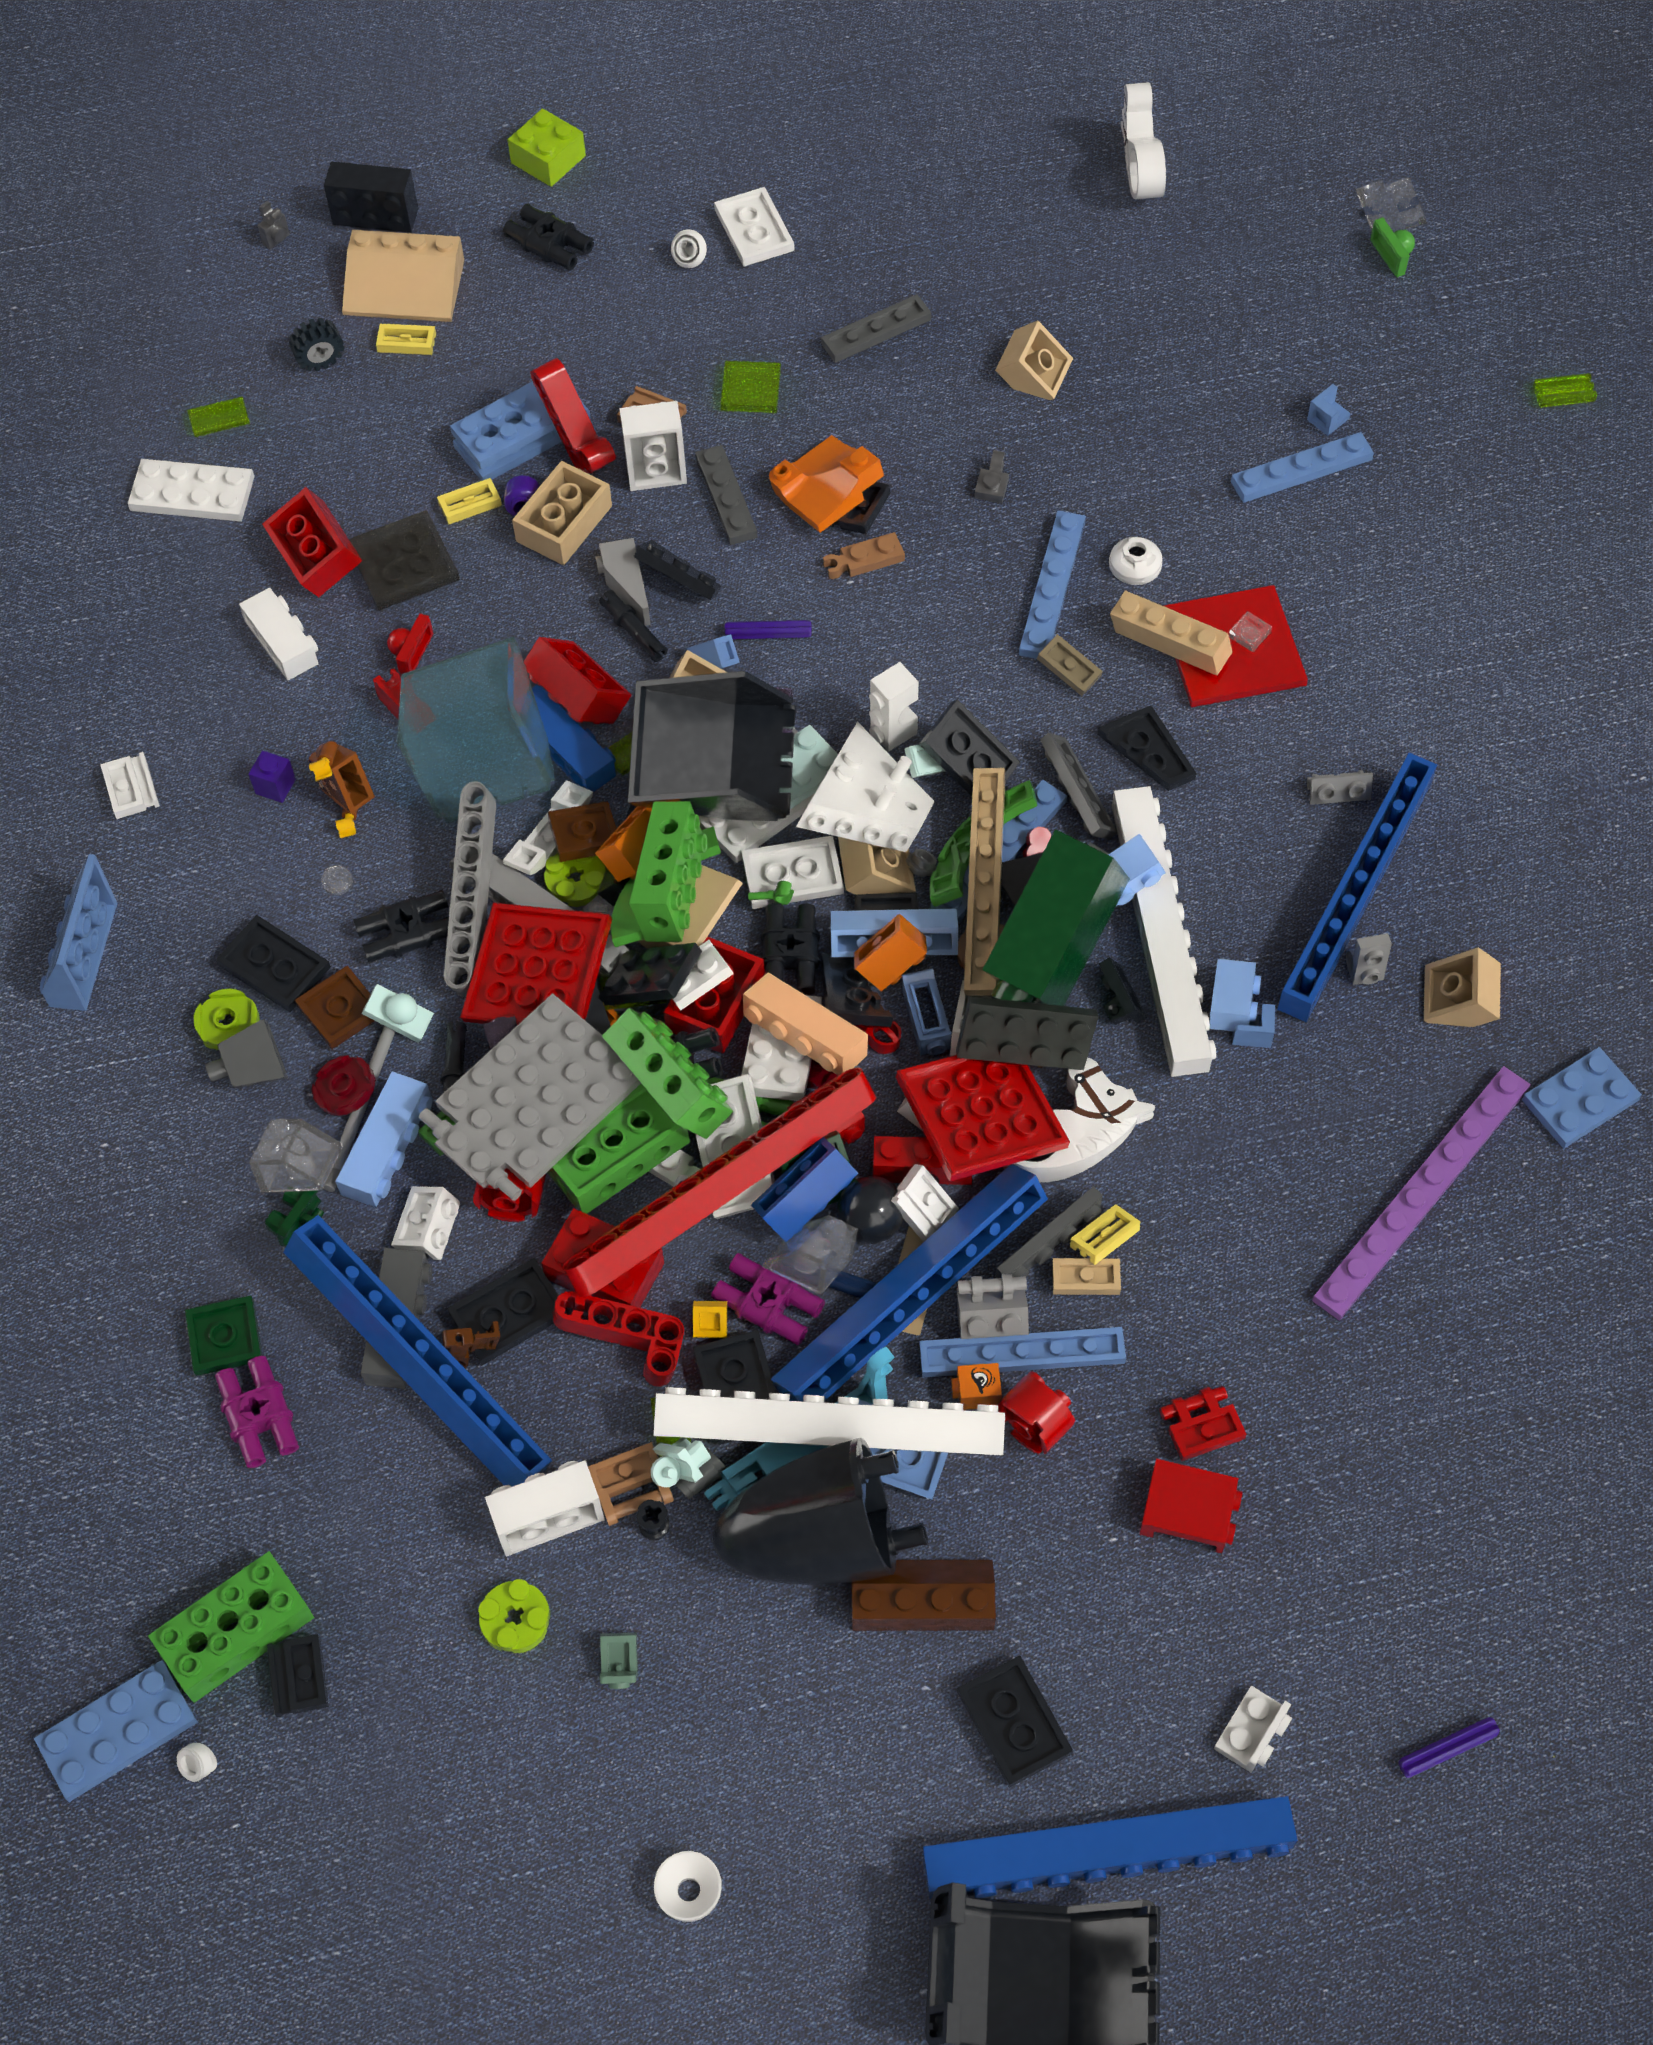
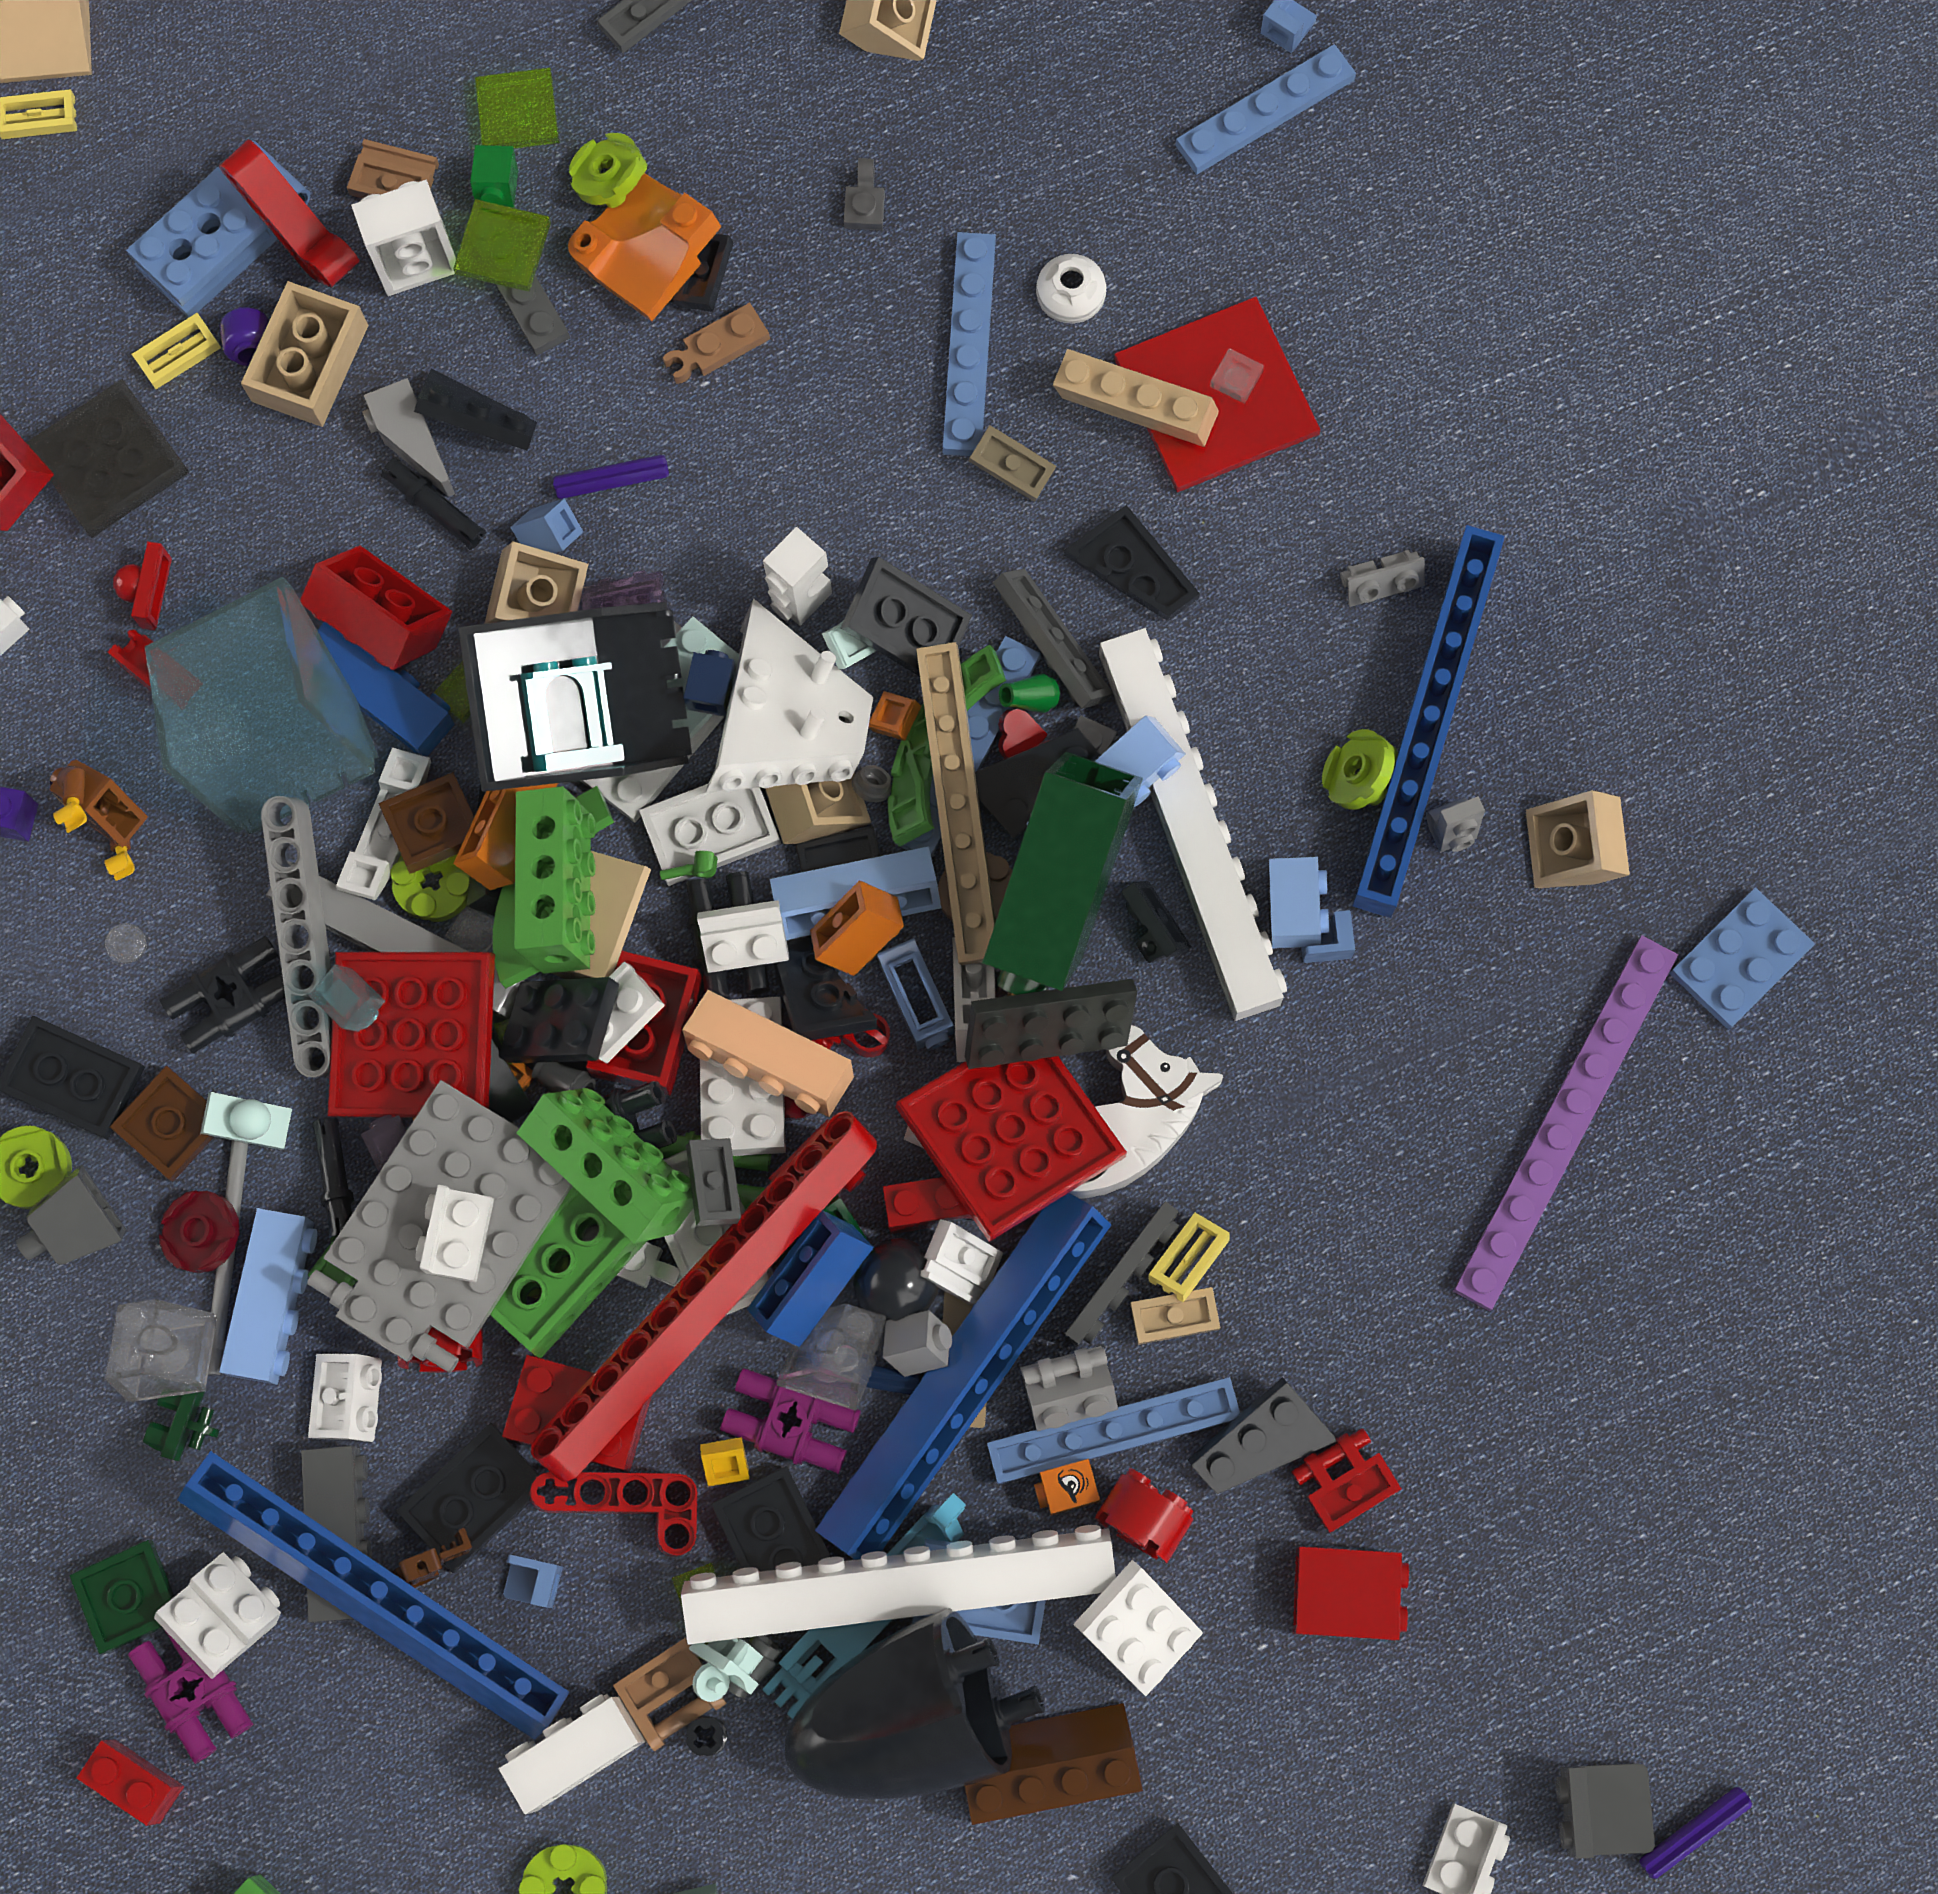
camera: 10 degrees left, 15 degrees up
none -> red brick [76,1739,184,1826]
none -> white plate [154,1552,281,1679]
none -> clear light blue brick [308,964,385,1032]
none -> white bracket [415,1185,494,1283]
none -> clear neon green tile [453,199,551,292]
none -> green brick [470,145,518,208]
none -> medium blue panel [503,1554,563,1609]
none -> panel [520,656,624,772]
none -> lime plate [569,133,647,208]
none -> dark blue brick [684,650,736,717]
none -> dark grey plate [686,1138,741,1226]
none -> white plate [697,900,789,973]
none -> orange tile [868,691,922,741]
none -> light grey brick [883,1310,952,1377]
none -> green cone [999,674,1060,713]
none -> white plate [1073,1560,1203,1696]
none -> wing [1188,1377,1336,1495]
none -> lime plate [1322,729,1398,810]
none -> dark grey bracket [1556,1763,1655,1859]

